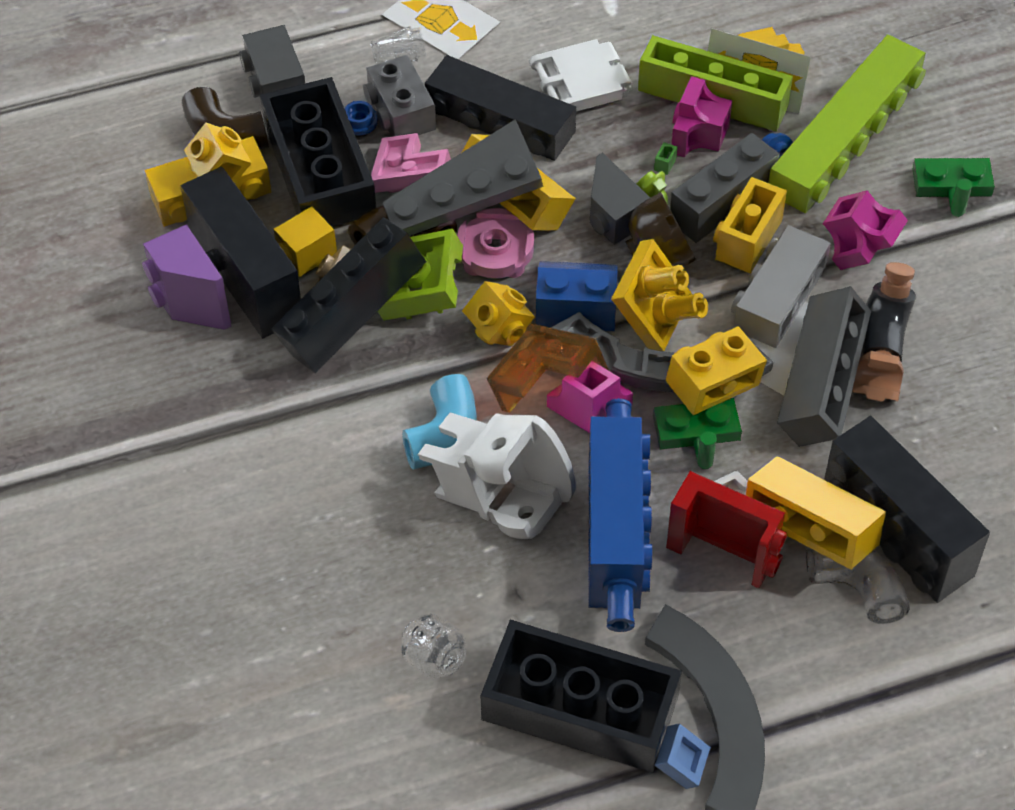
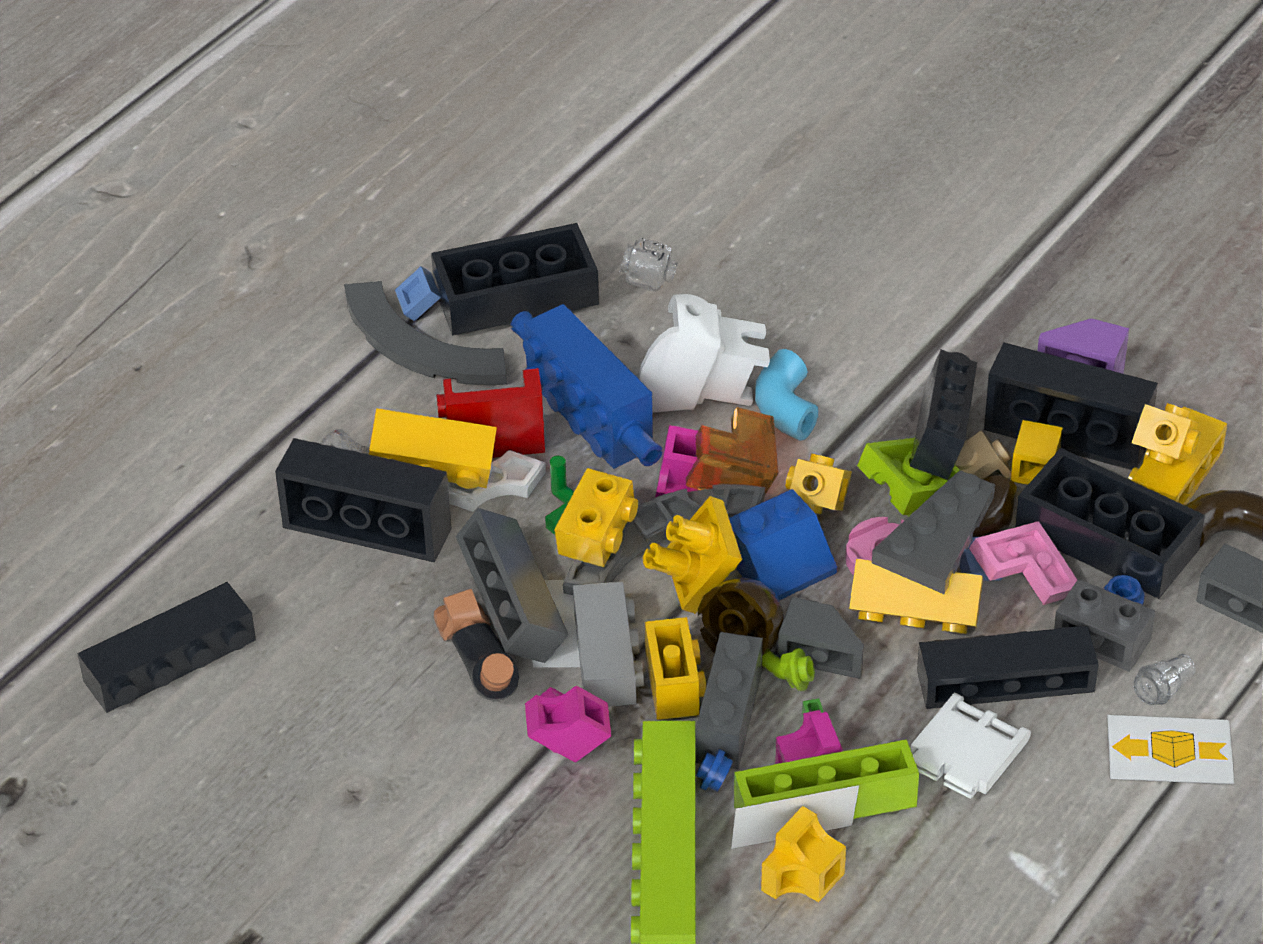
camera: 145 degrees right, 10 degrees down
green plate [912,158,995,217] -> none

